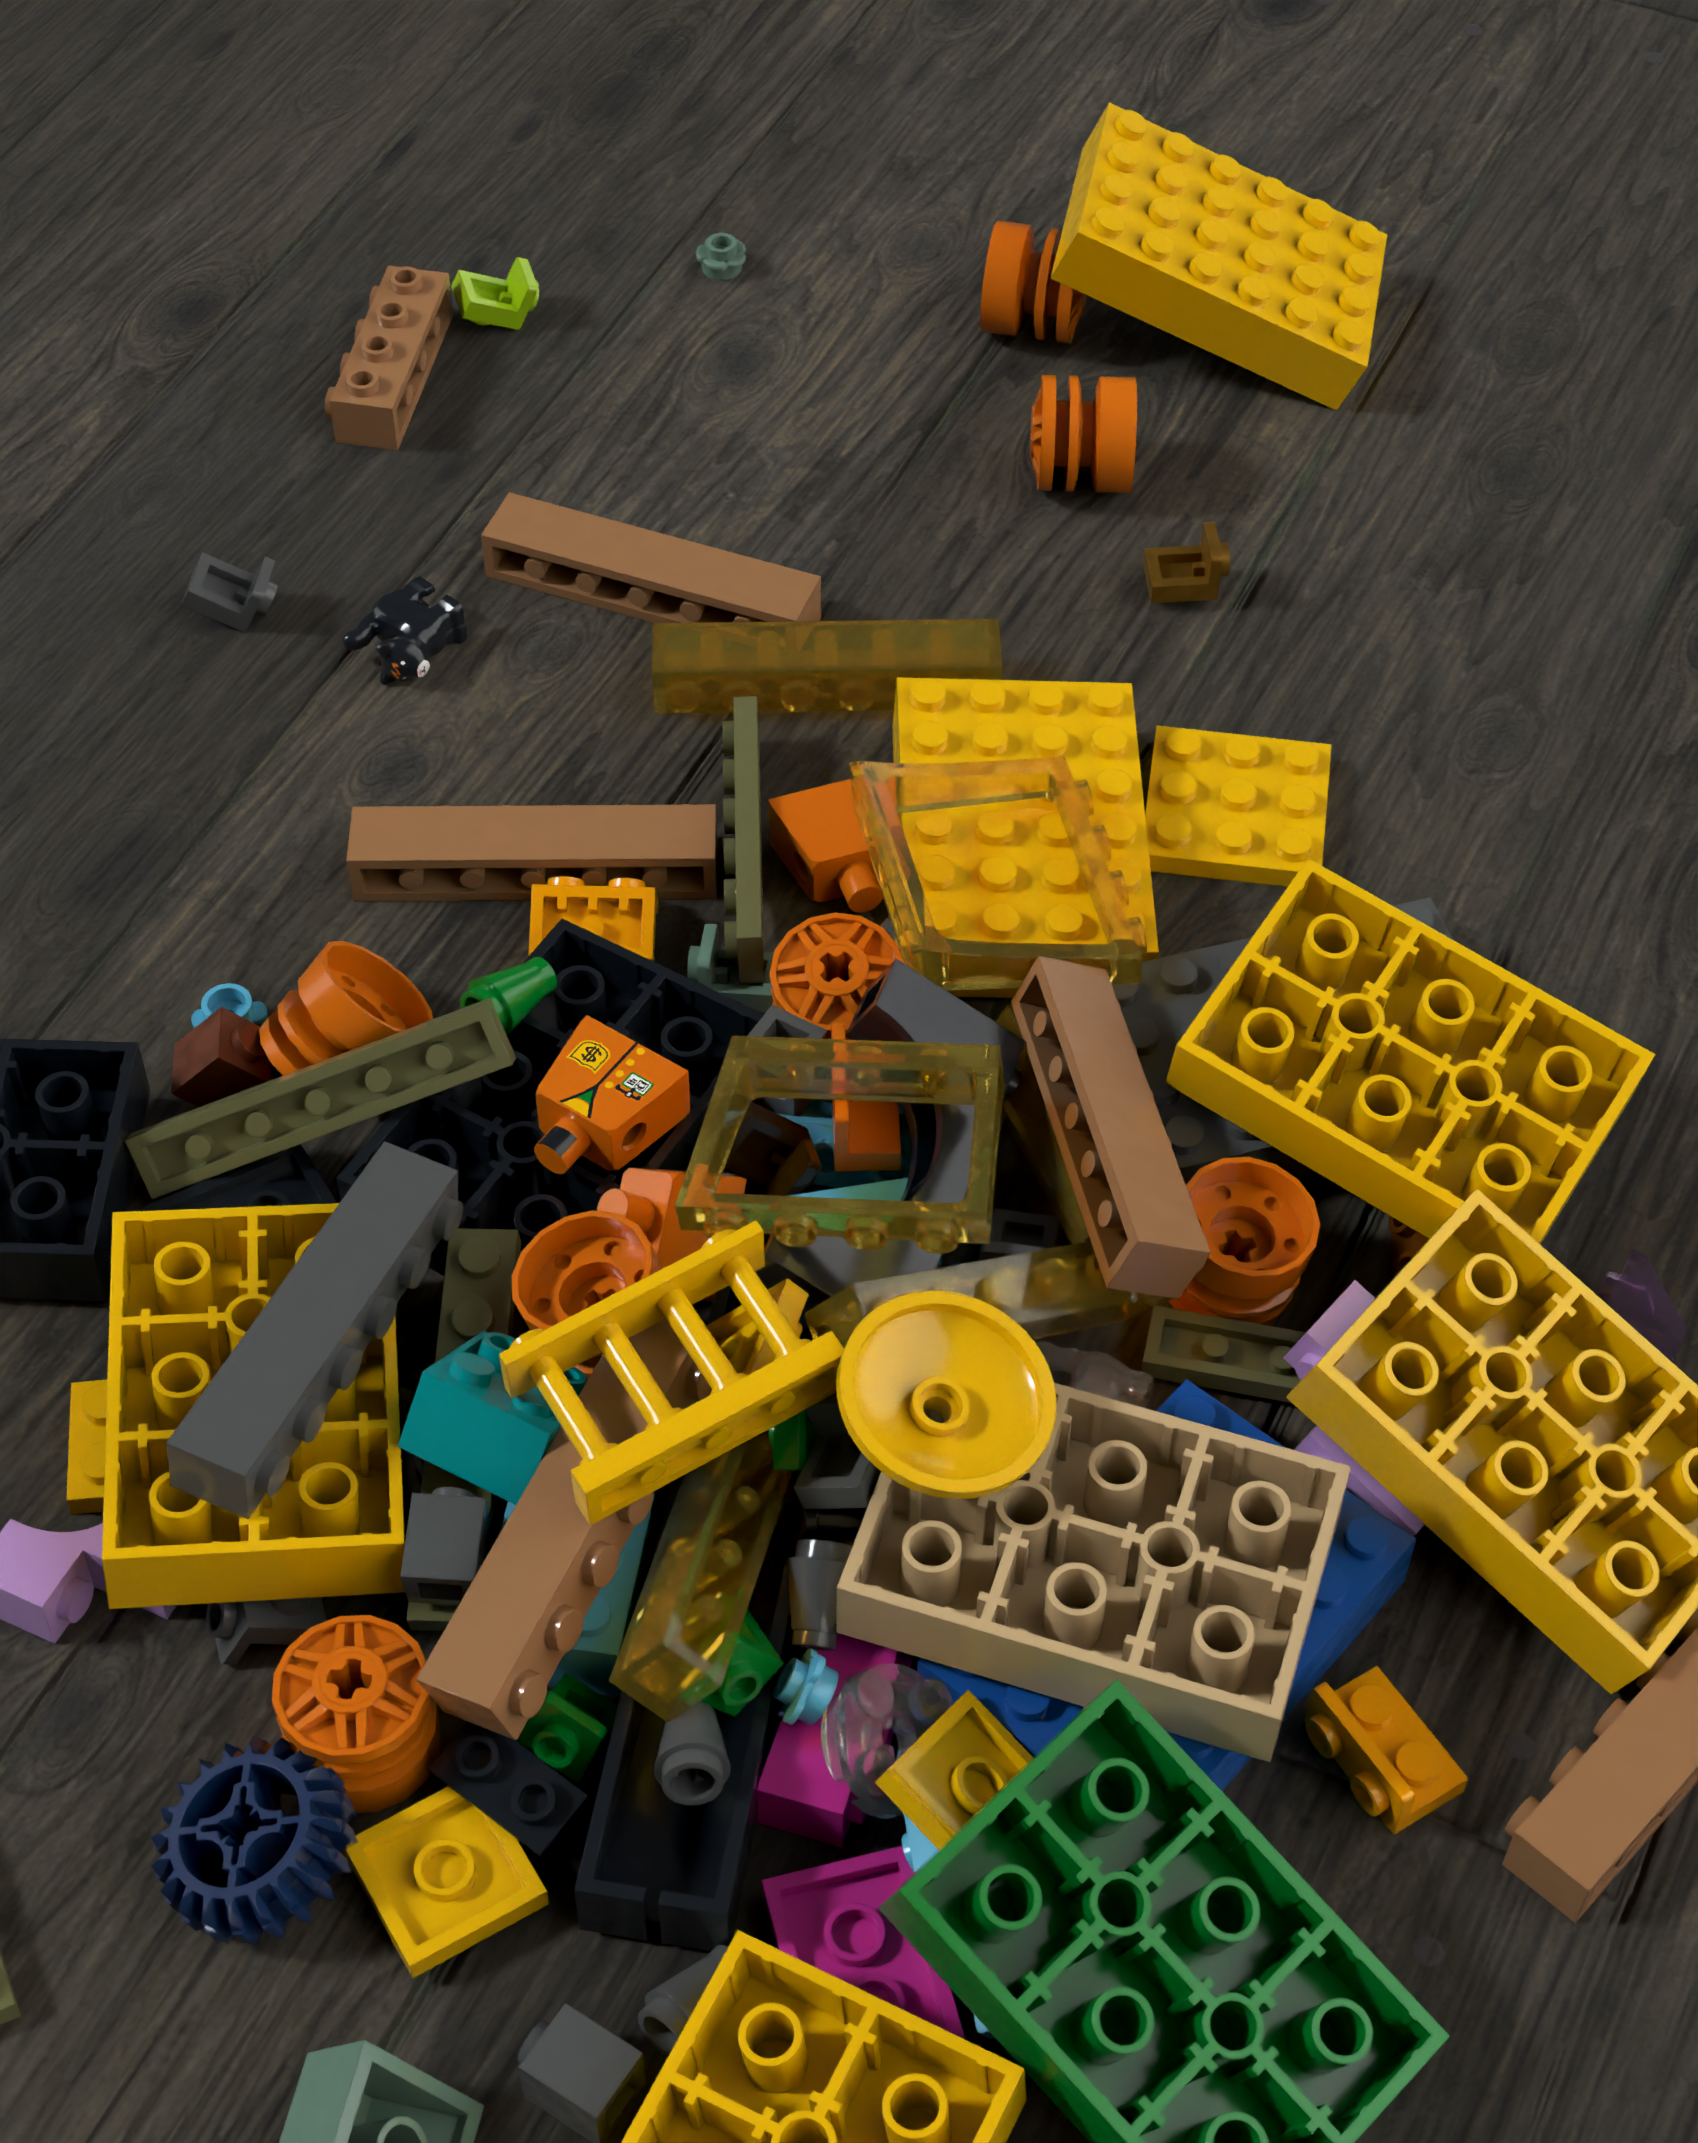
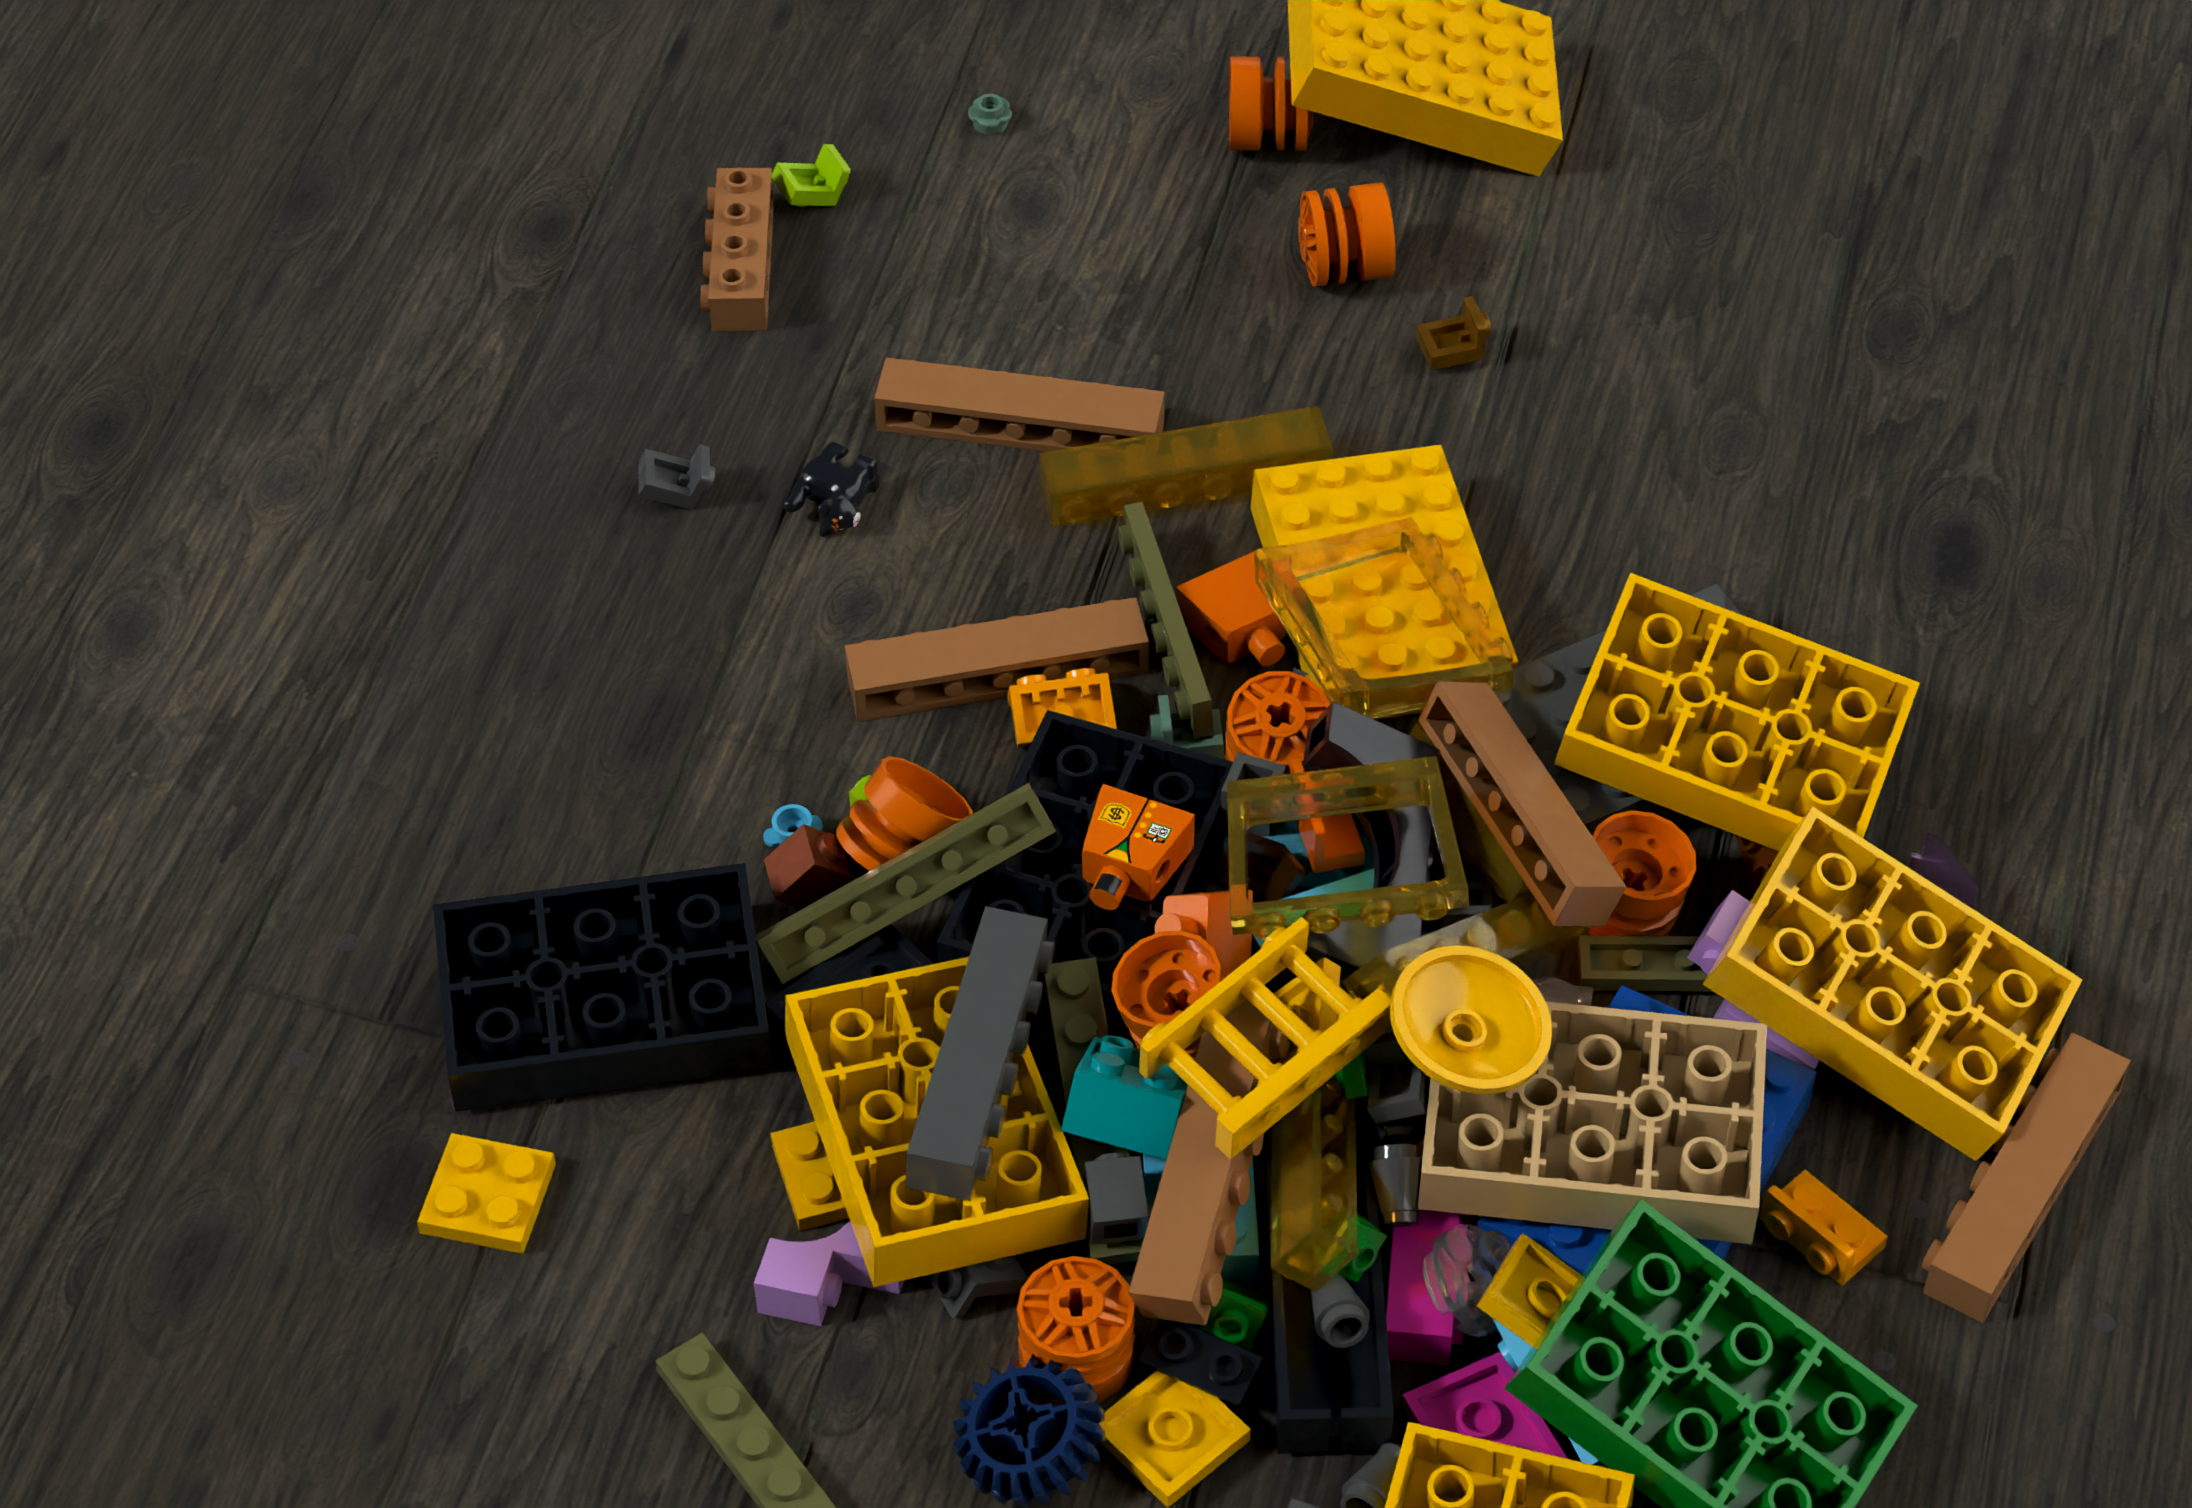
camera: 10 degrees left, 0 degrees up
green cone [460,957,557,1035] -> none
medium azure plate [773,1648,839,1725] -> none
yellow plate [1145,725,1332,887] -> none

